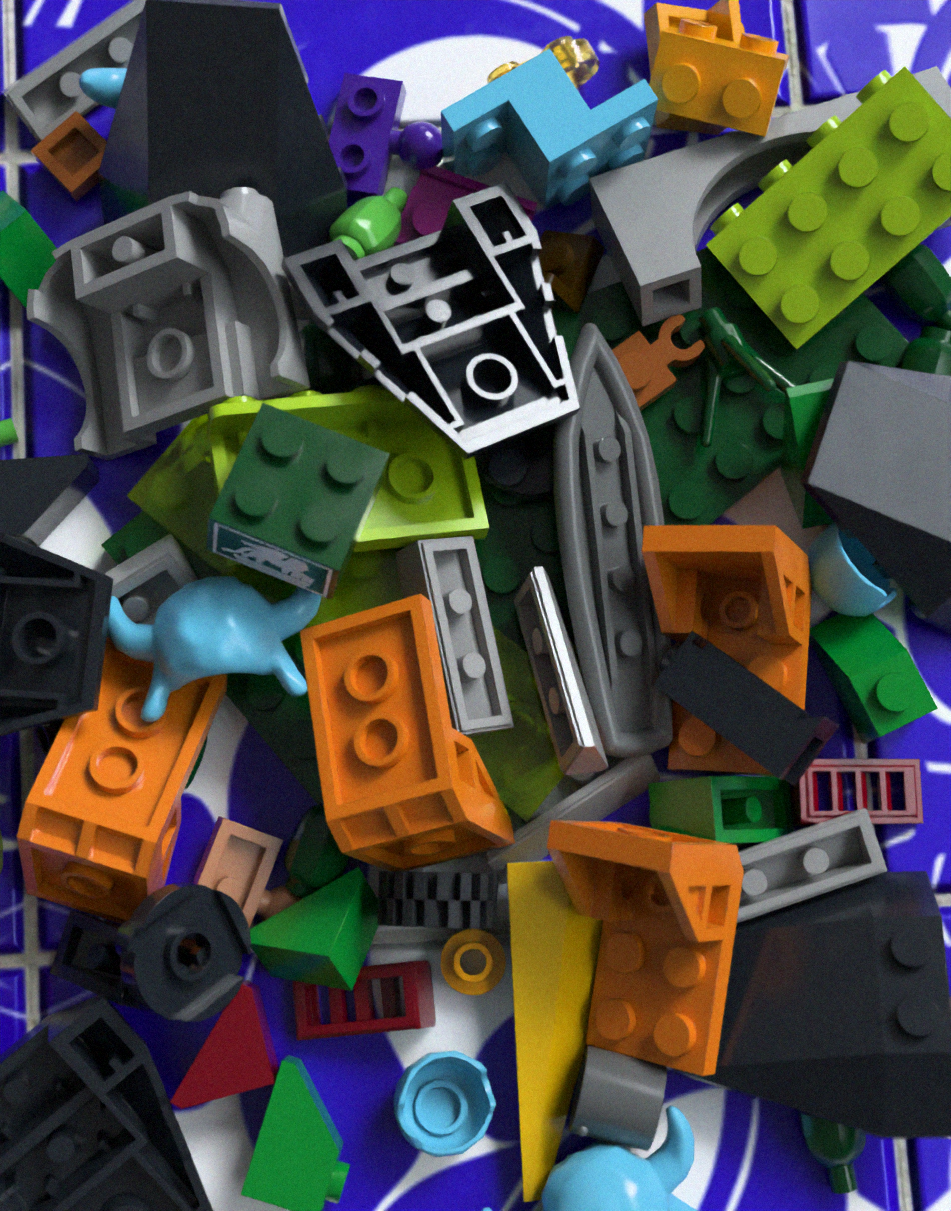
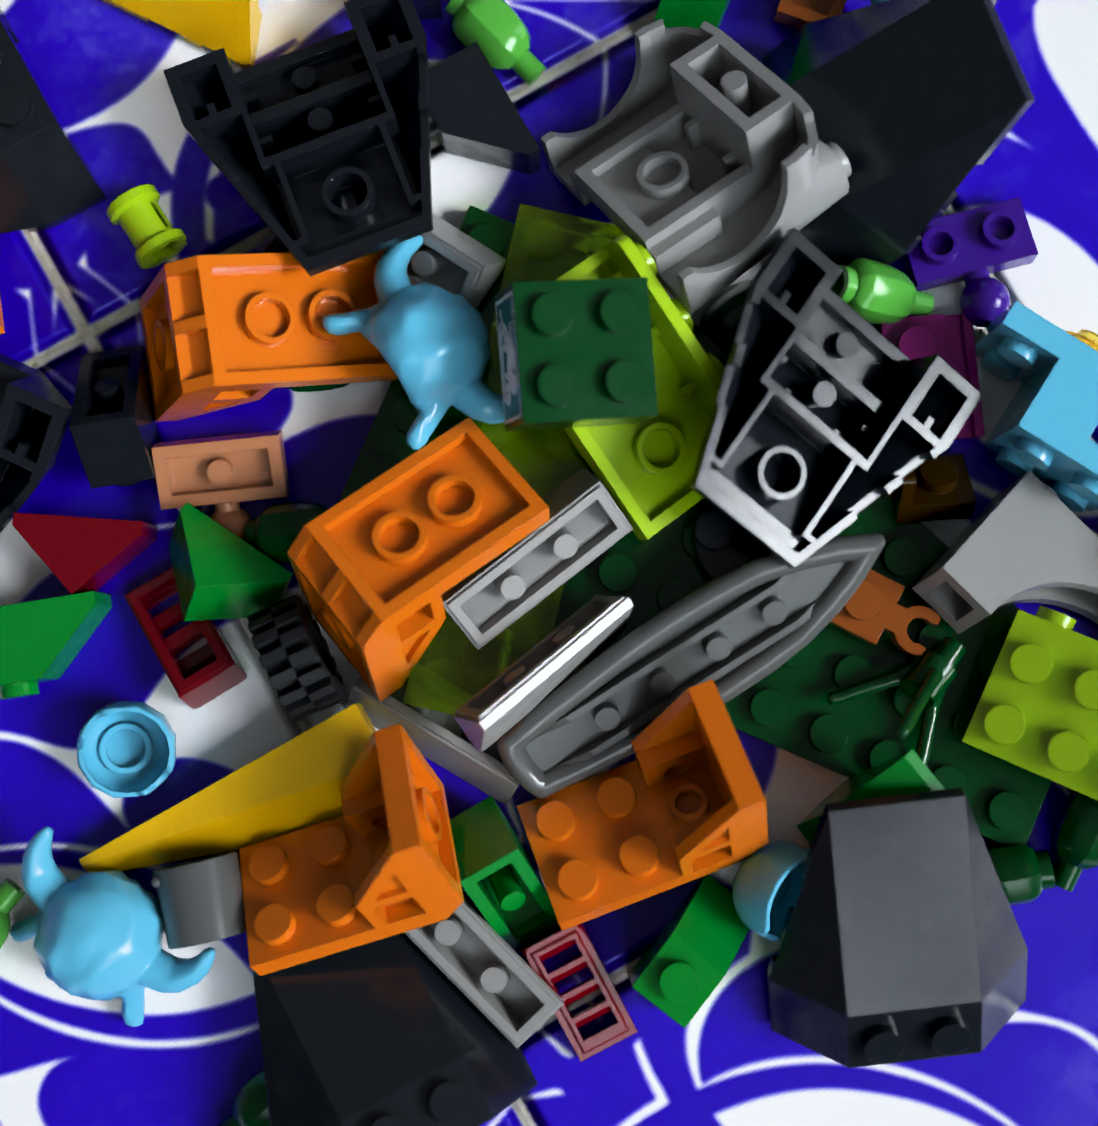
camera: 65 degrees right, 5 degrees up
black plate [115,882,251,1022] -> none
light orange plate [440,929,506,995] -> none
black window [653,631,840,786] -> none

